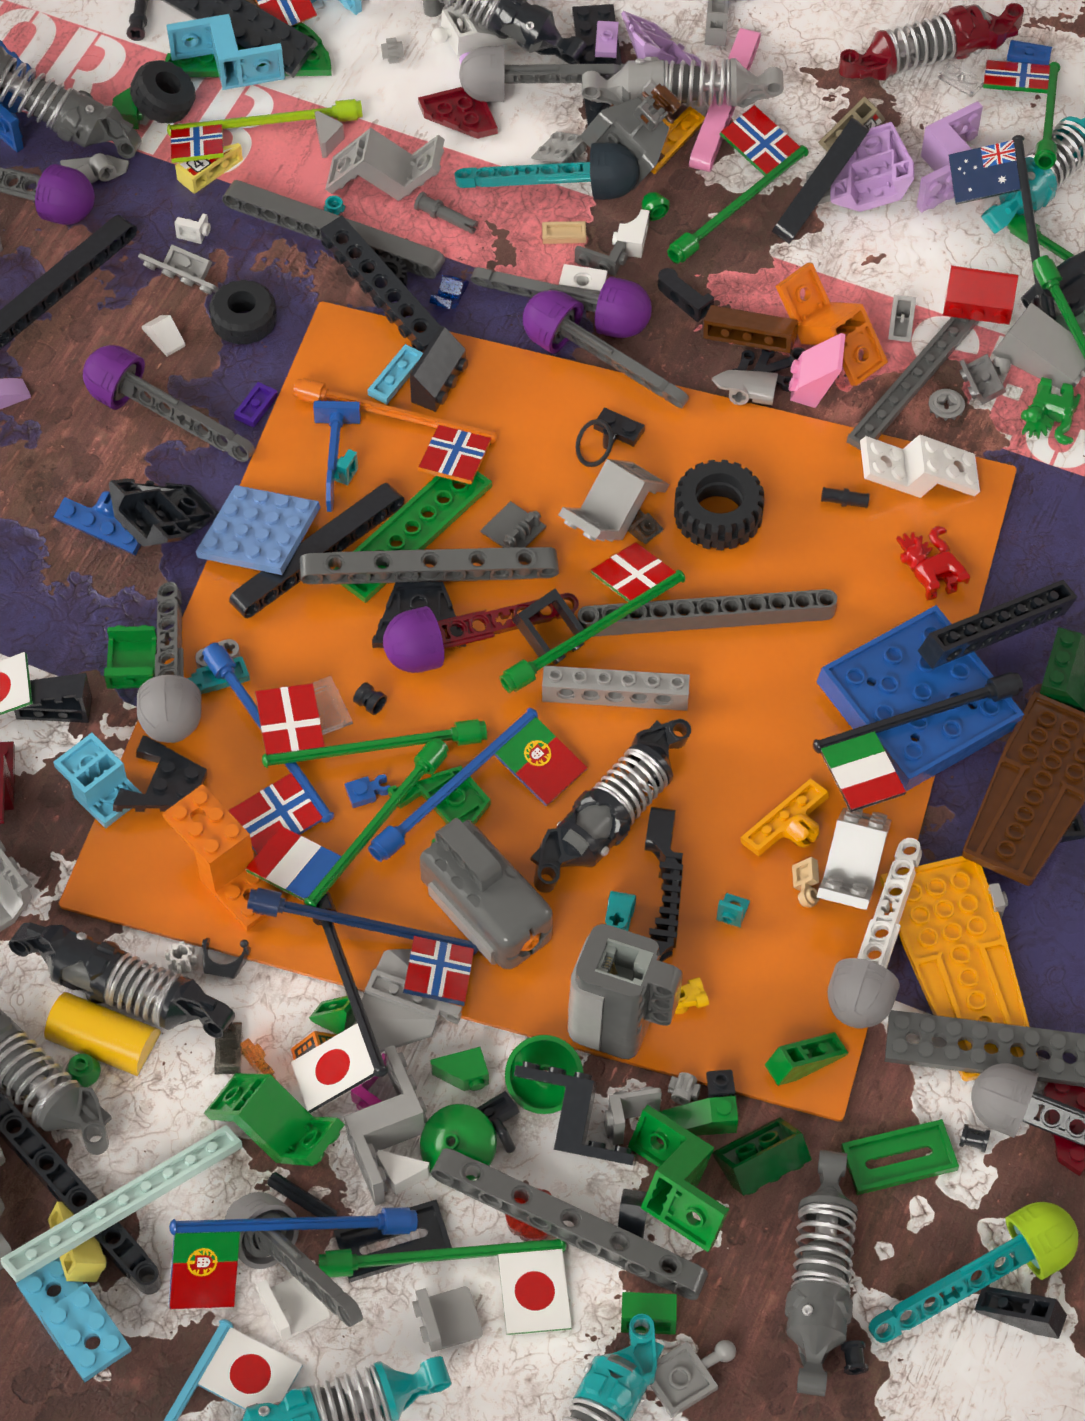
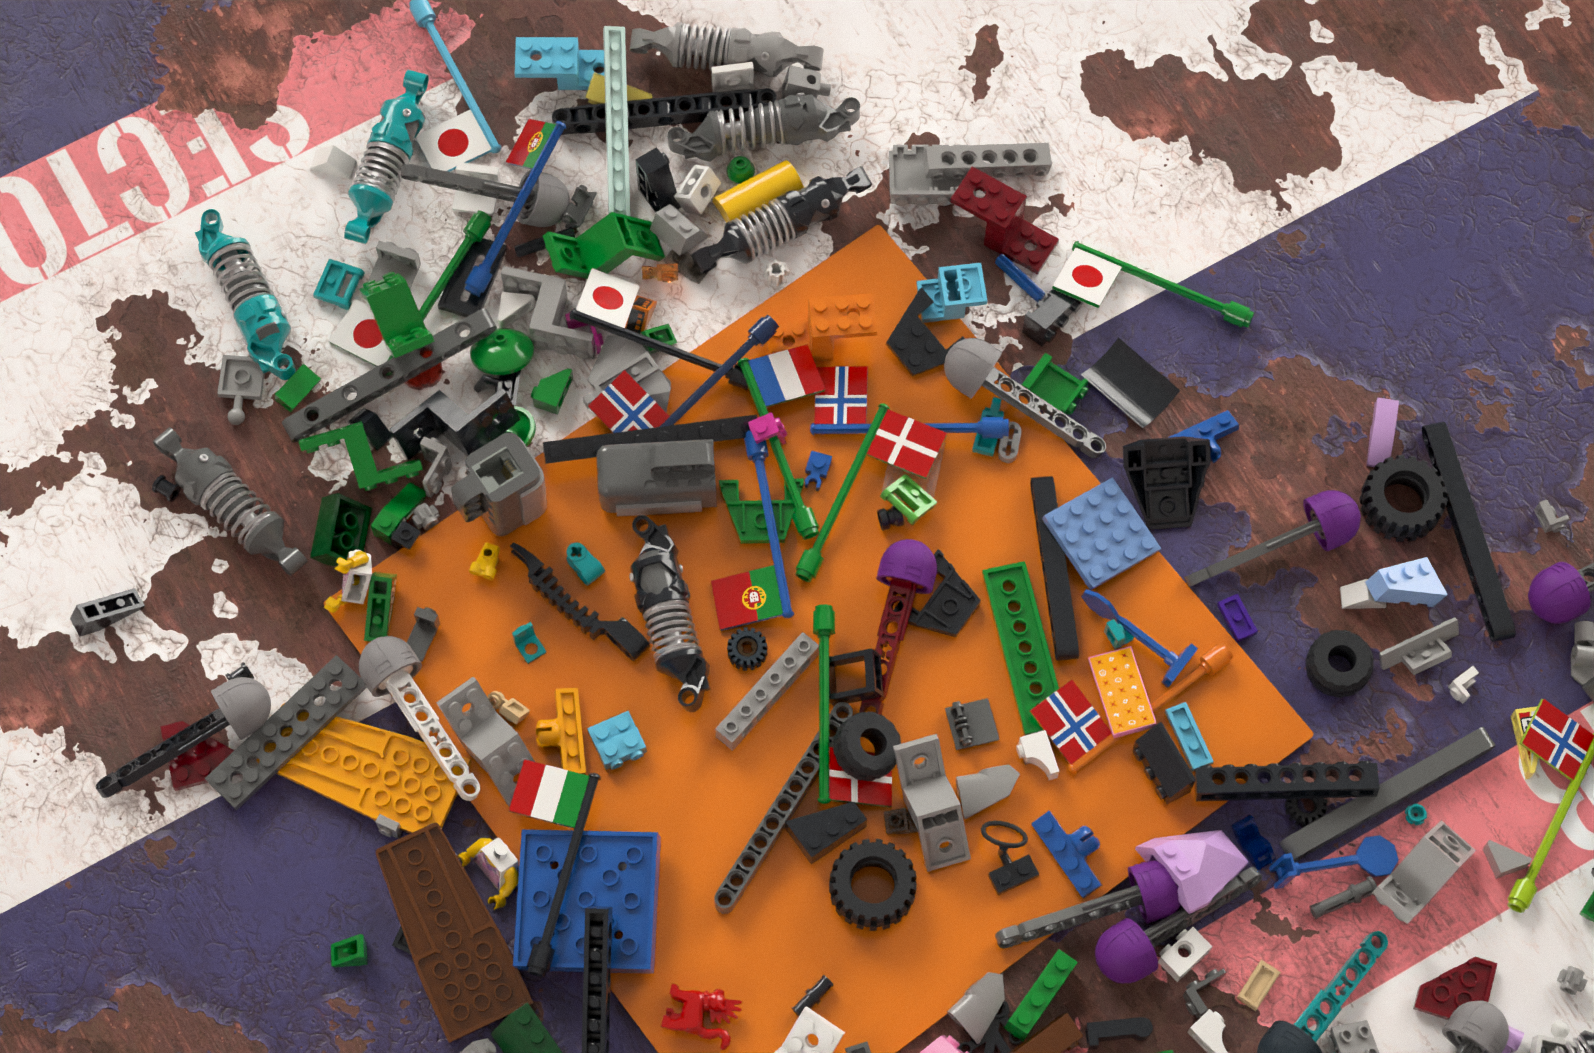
camera: 125 degrees right, 10 degrees up
black helmet [202,938,251,979] -> none
dark grey beam [300,547,559,584] -> none
green piece [841,1119,959,1195] -> none
piece [868,1202,1079,1343] -> none
none -> teal plate [313,259,365,310]
none -> torso [324,550,372,613]
none -> green bracket [359,271,435,358]
none -> dark grey bracket [407,607,440,662]
none -> torso [457,837,519,910]
none -> black plate [542,414,757,464]
none -> dark grey hinge [562,185,597,228]
none -> medium azure plate [587,711,647,770]
none -> black wedge [635,147,681,213]
none -> light grey slope [650,204,708,256]
none -> white brick [674,165,721,215]
none -> black bush [727,627,767,671]
none -> dark pink bracket [748,412,787,445]
none -> black wedge [785,802,867,864]
none -> black tyre [833,712,901,781]
none -> bright green plate [880,474,937,525]
none -> light grey panel [956,764,1020,819]
none -> blue axle [995,254,1045,302]
none -> green brick [1004,949,1078,1042]
none -> white arch [1016,730,1059,780]
none -> blue plate [1031,811,1102,898]
none -> black sticker [1081,337,1180,428]
none -> light orange tile [1088,646,1157,738]
none -> lavender wedge [1135,830,1248,914]
none -> blue piece [1269,835,1399,889]
none -> black tyre [1359,455,1447,542]
none -> light blue wedge [1365,557,1447,607]

